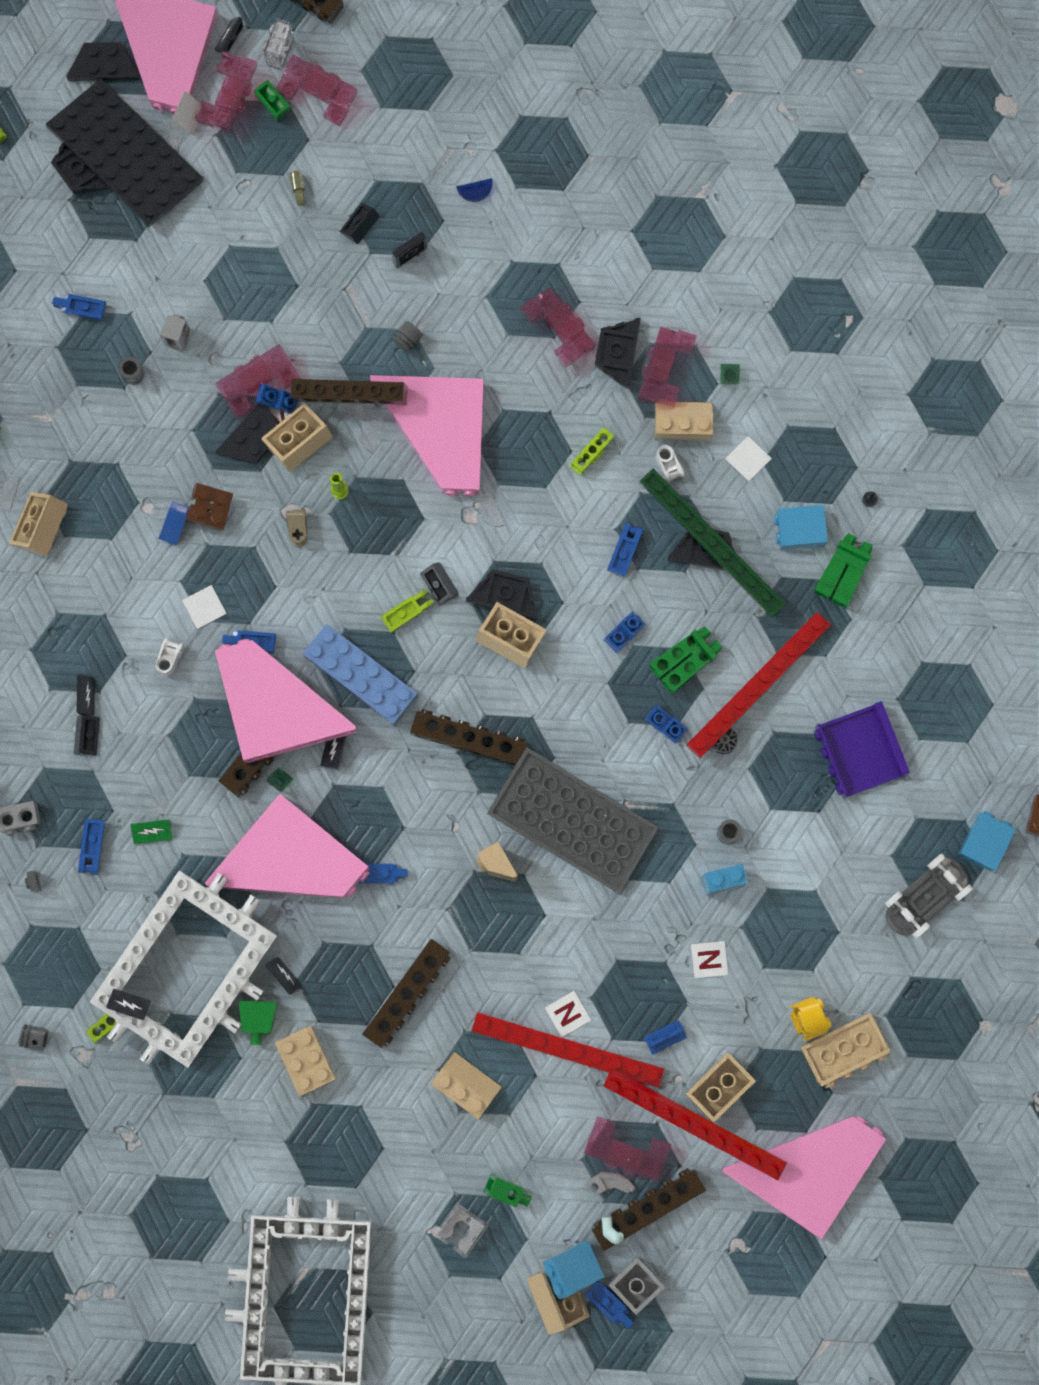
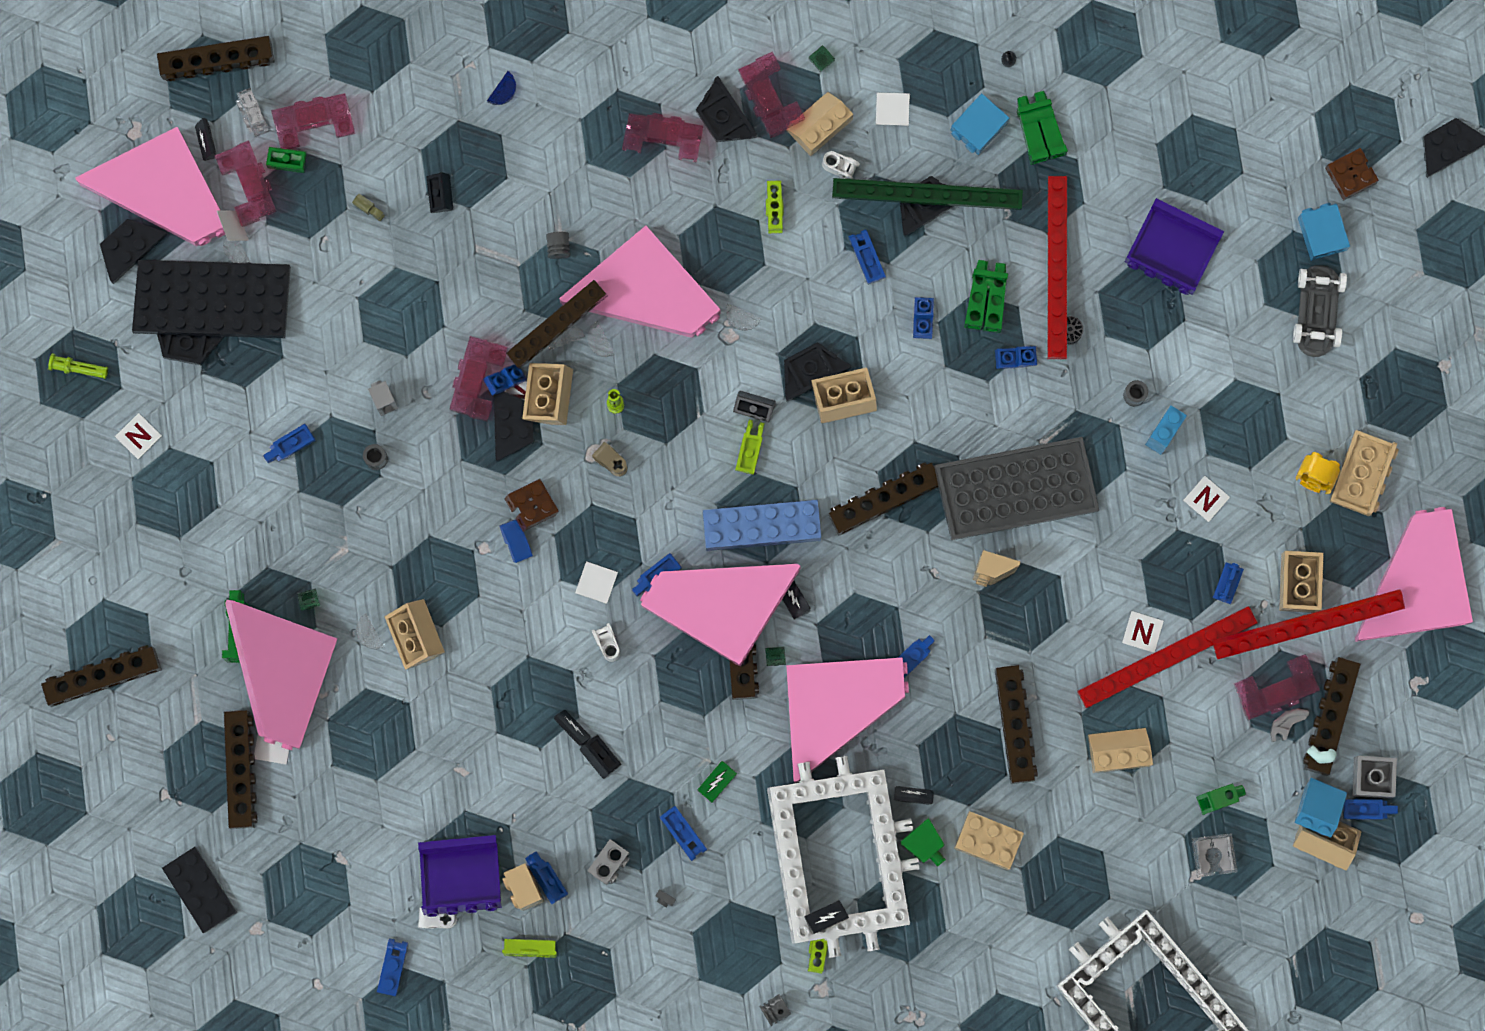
camera: 45 degrees left, 0 degrees up
black tile [391,231,427,269] -> none

